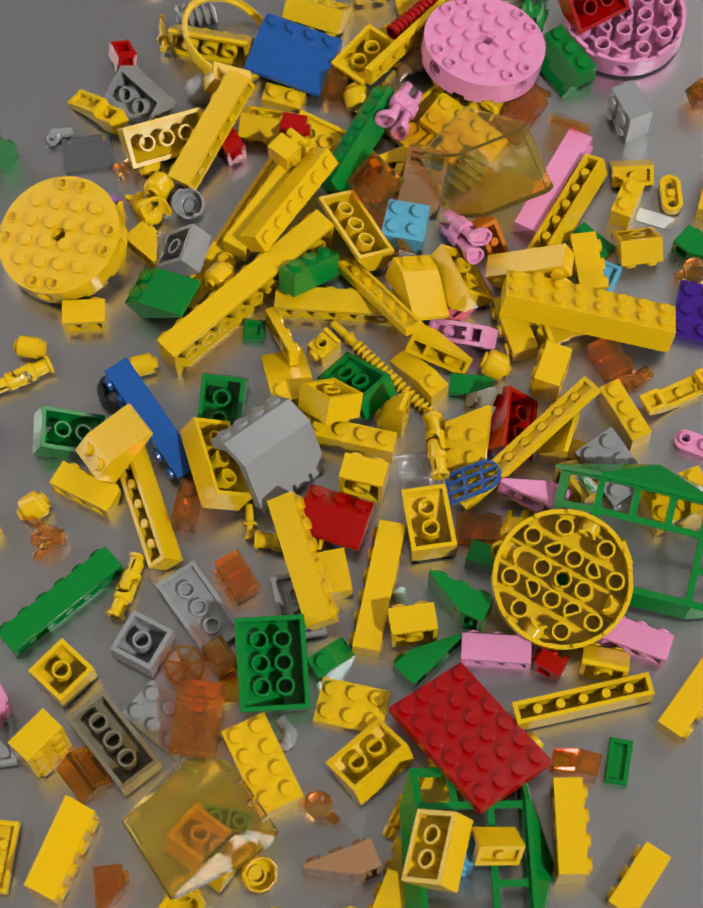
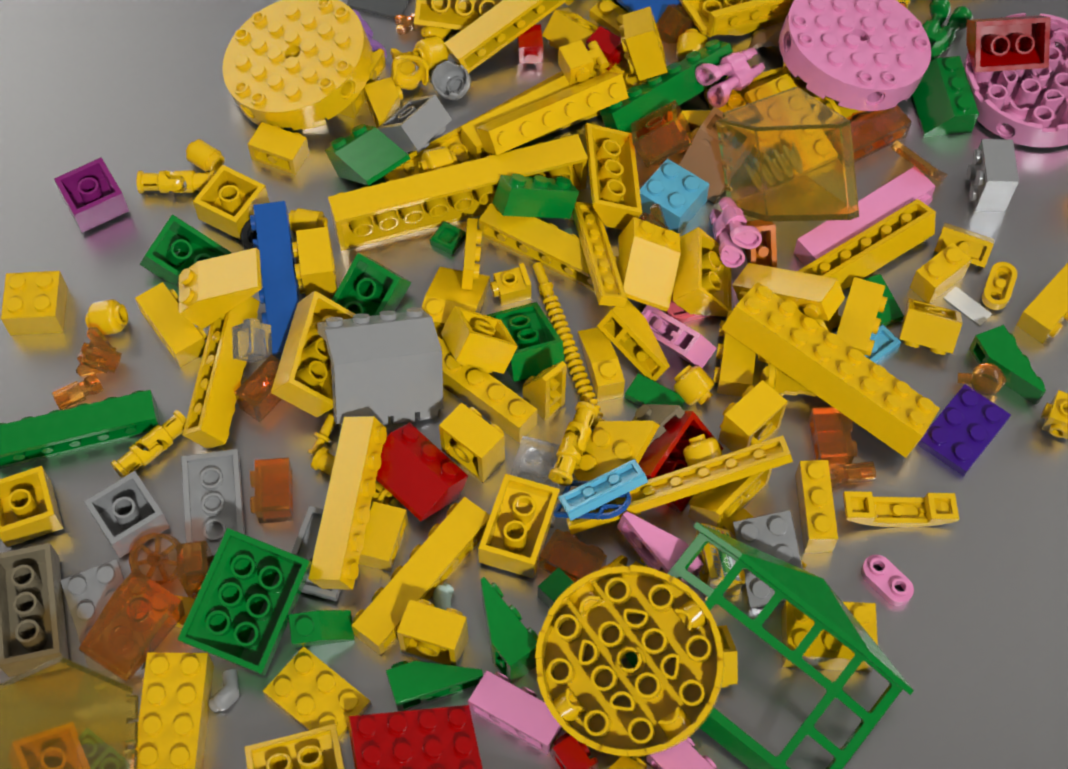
camera: 25 degrees right, 5 degrees down
none -> clear orange bar [52,373,104,410]
none -> yellow brick [193,165,270,240]
none -> clear brick [232,318,272,363]
none -> yellow brick [292,227,338,300]
none -> medium azure tile [558,459,648,521]
none -> yellow brick [619,6,668,81]
none -> yellow head [683,434,723,466]

